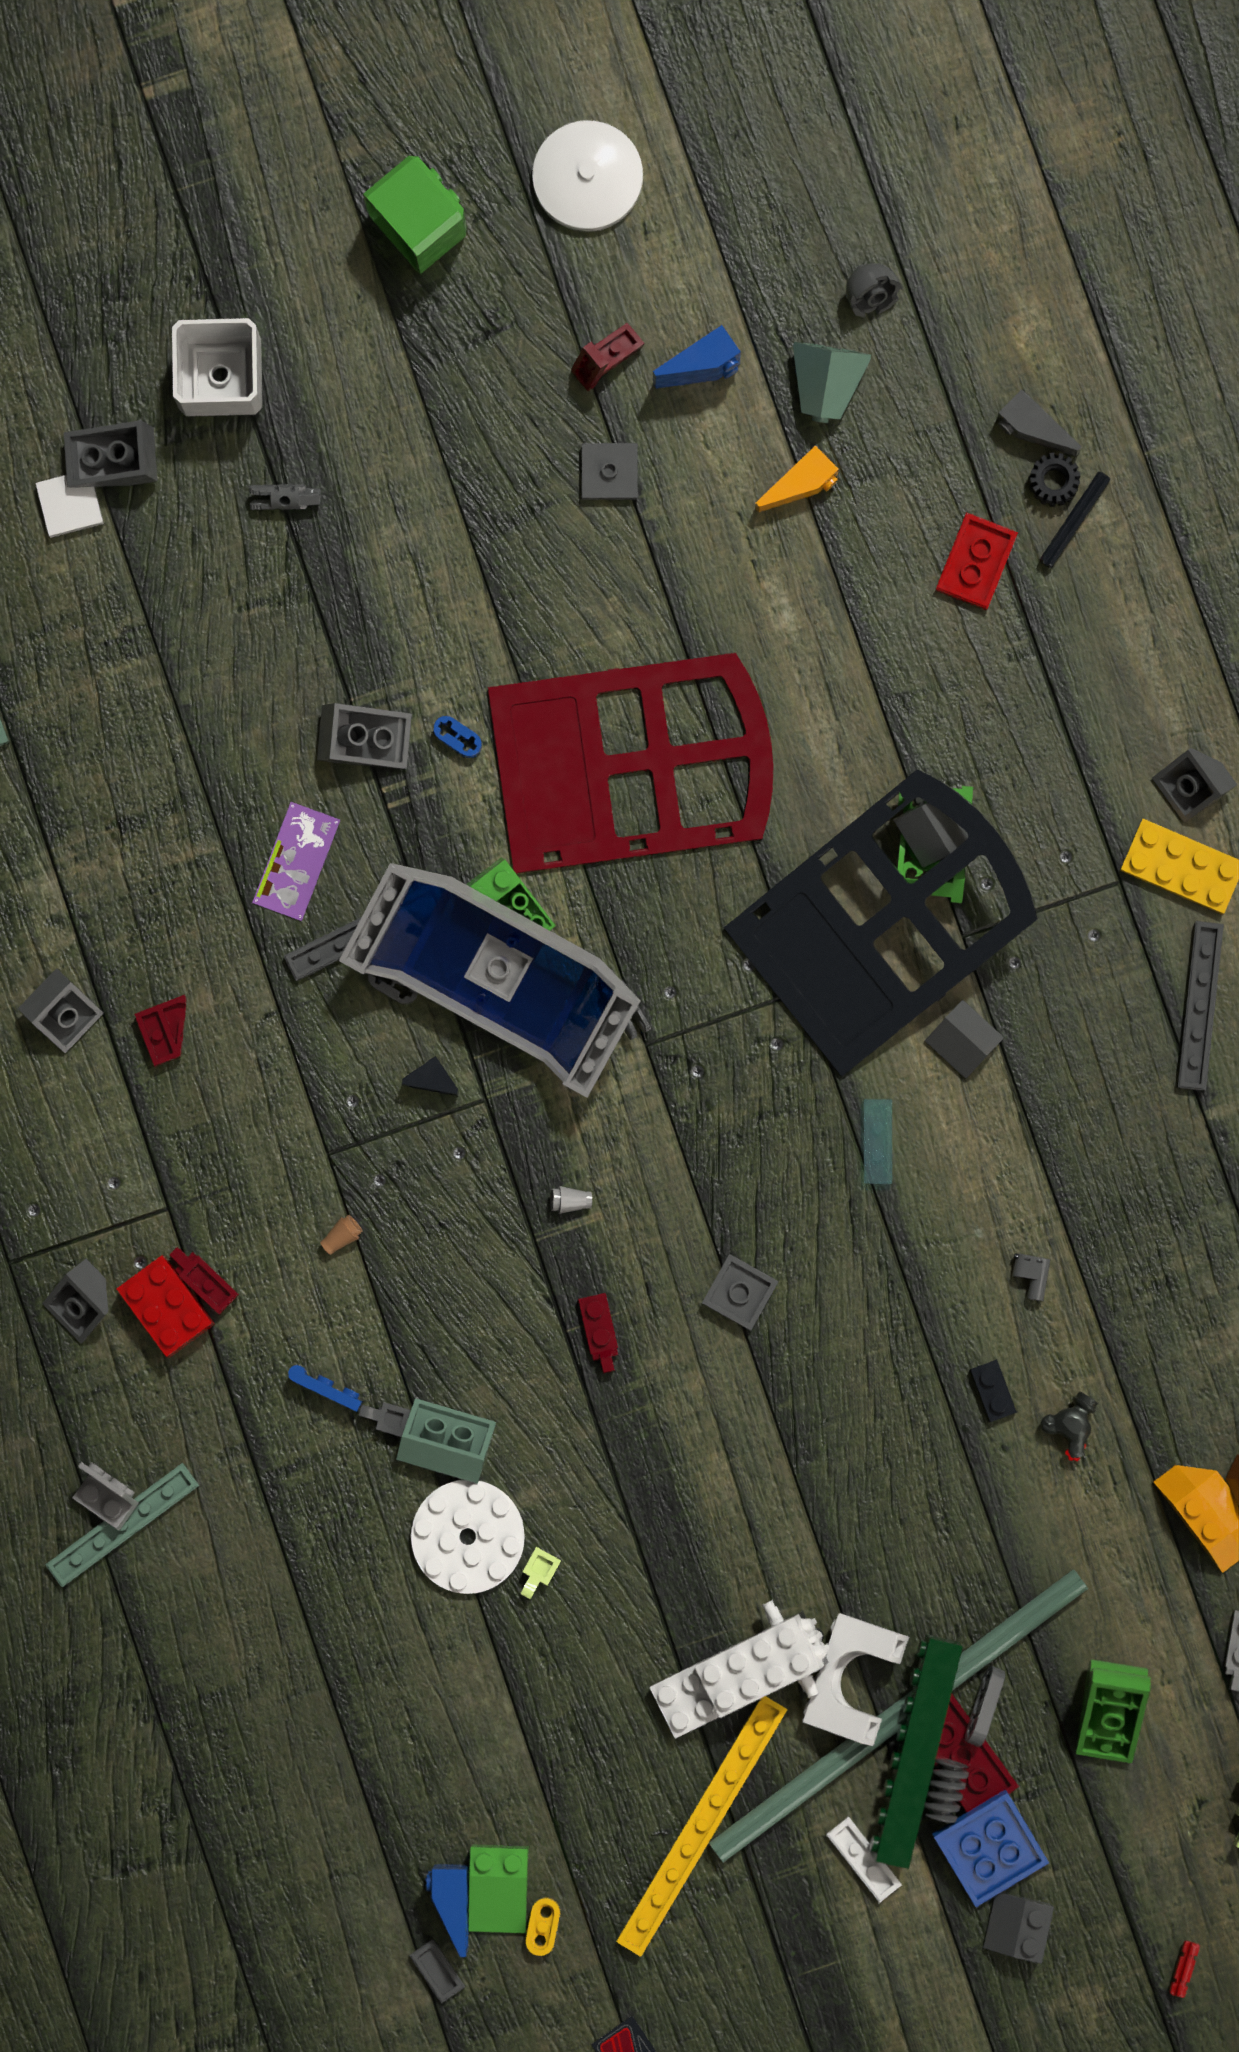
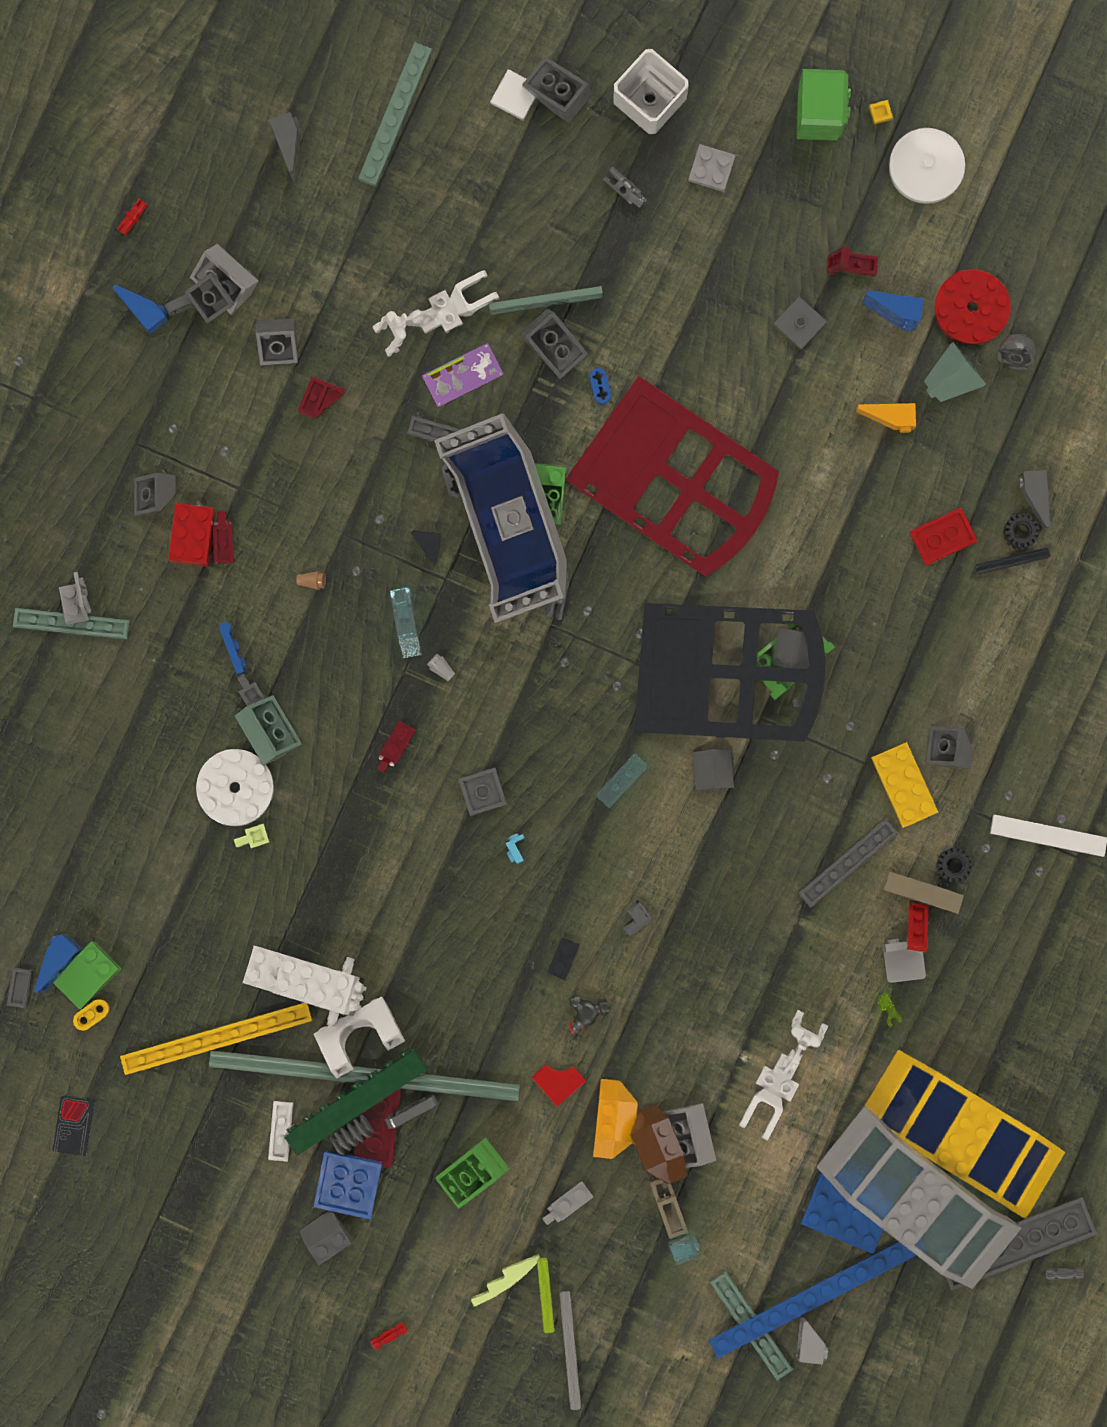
camera: 40 degrees right, 0 degrees up
none -> white piece [373,270,499,357]
none -> clear light blue arch [390,587,422,658]
none -> sand green tile [489,286,603,315]
none -> medium azure bracket [506,833,525,864]
none -> red tile [532,1064,586,1106]
none -> light grey plate [688,144,735,192]
none -> yellow plate [869,100,893,125]
none -> red plate [934,269,1011,345]

